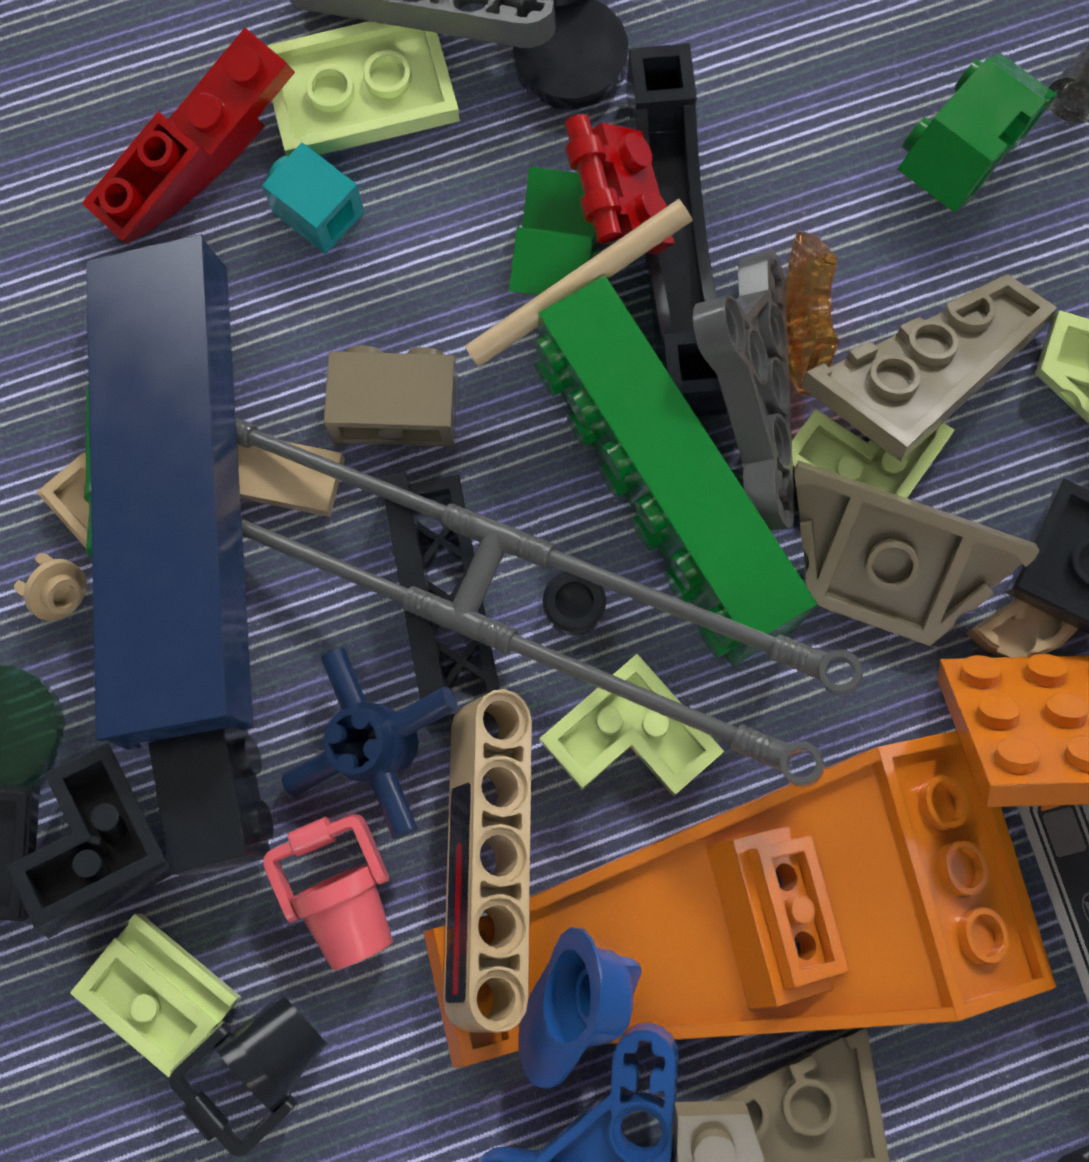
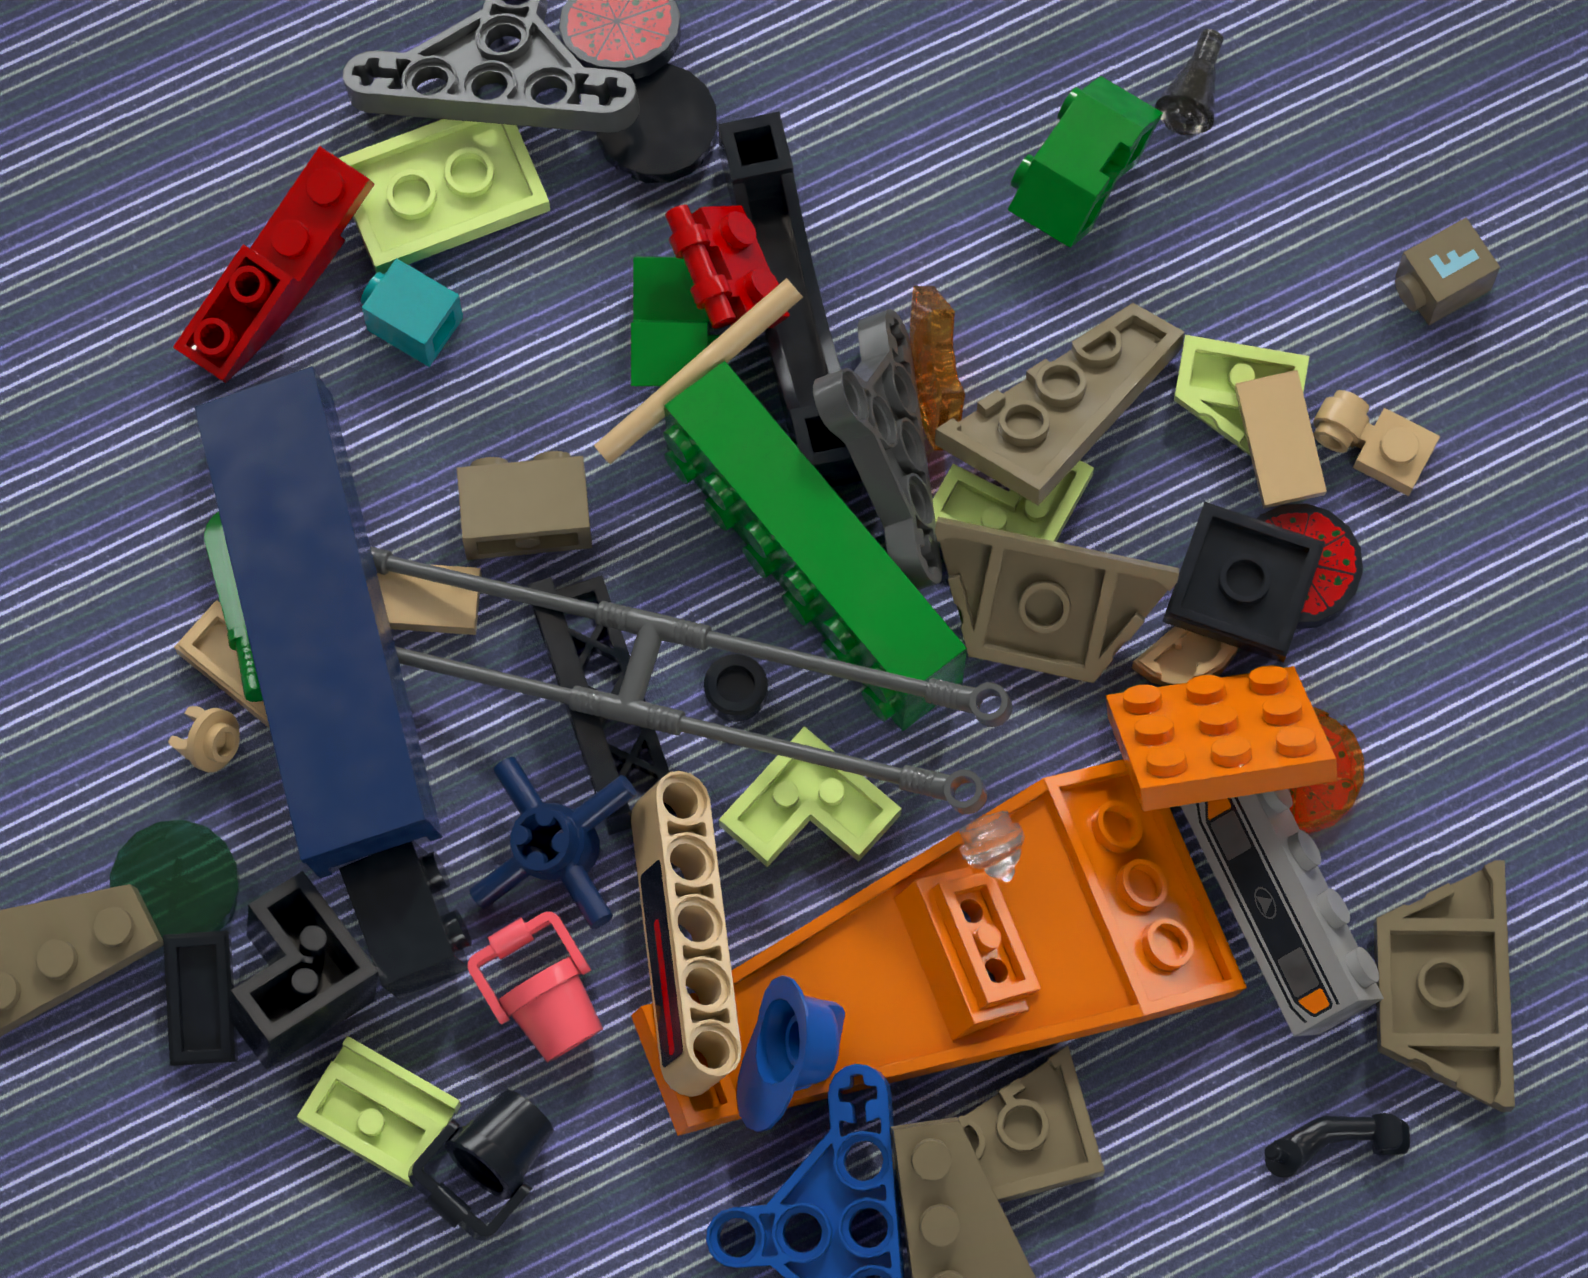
camera: 10 degrees left, 5 degrees down
none -> clear plate [959,811,1025,882]

